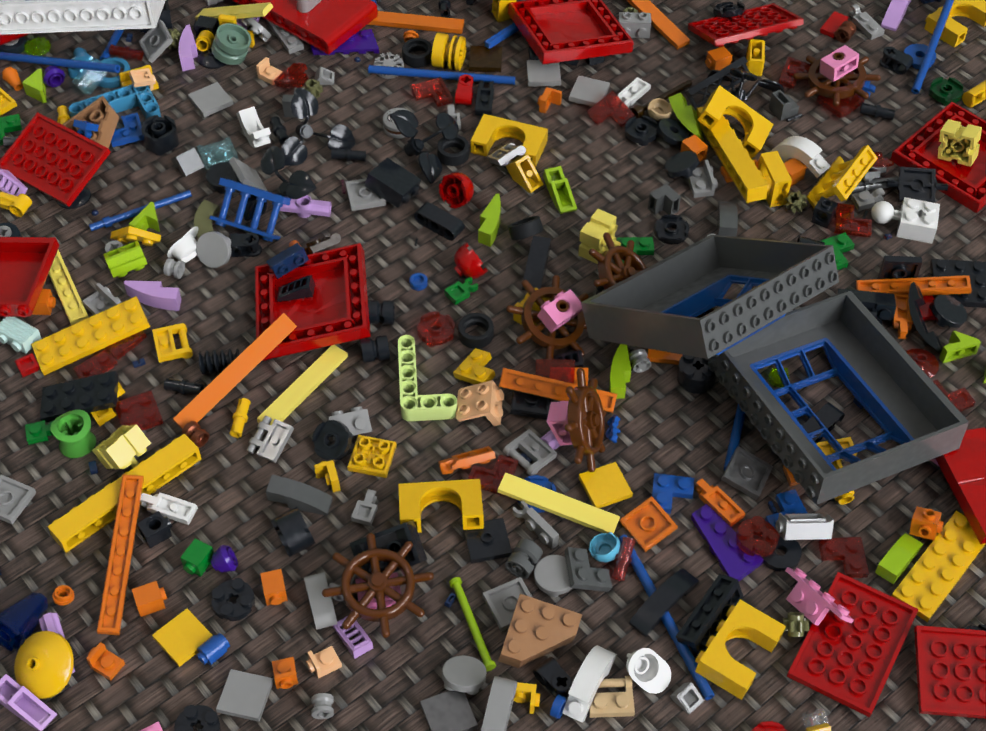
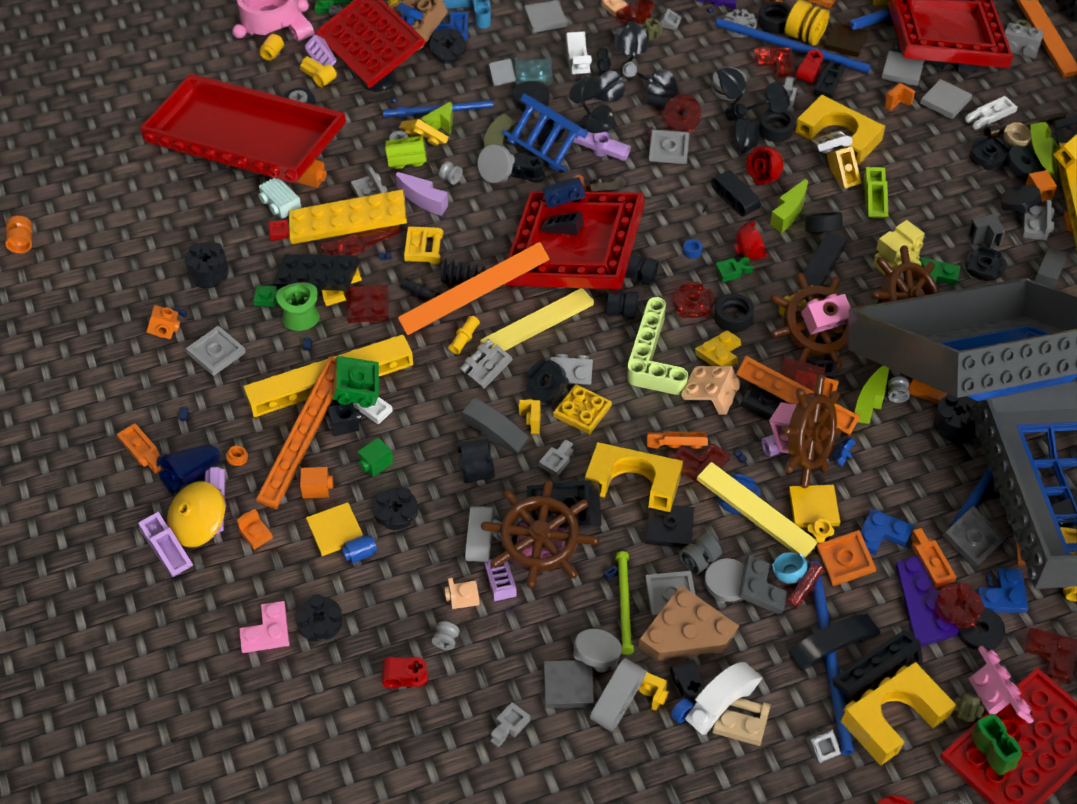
camera: 20 degrees right, 0 degrees up
light yellow tile [49,250,89,326] -> none
light yellow brick [92,424,151,470] -> none
black brick [141,115,179,156] -> none
white piece [167,226,199,263] -> none
copper wheel [181,421,210,448] -> none
dark purple cone [211,545,238,573] -> none
light grey tile [216,669,274,722] -> none
light grey tile [229,157,268,191] -> none
orange brick [260,569,288,606] -> none
orange bracket [272,657,298,689] -> none
black brick [364,157,421,208] -> none
light grey plate [503,429,557,476] -> none
light grey plate [512,501,559,549] -> none
clear red plate [587,91,634,127] -> none
white piece [626,648,671,694] -> none
clear neon green tile [768,368,789,387] -> none
window [775,512,834,540] -> none
none -> green plate [333,356,379,408]
none -> black plate [430,28,466,64]
none -> clear red plate [664,94,702,132]
none -> yellow plate [807,517,834,543]
none -> green brick [972,714,1022,775]

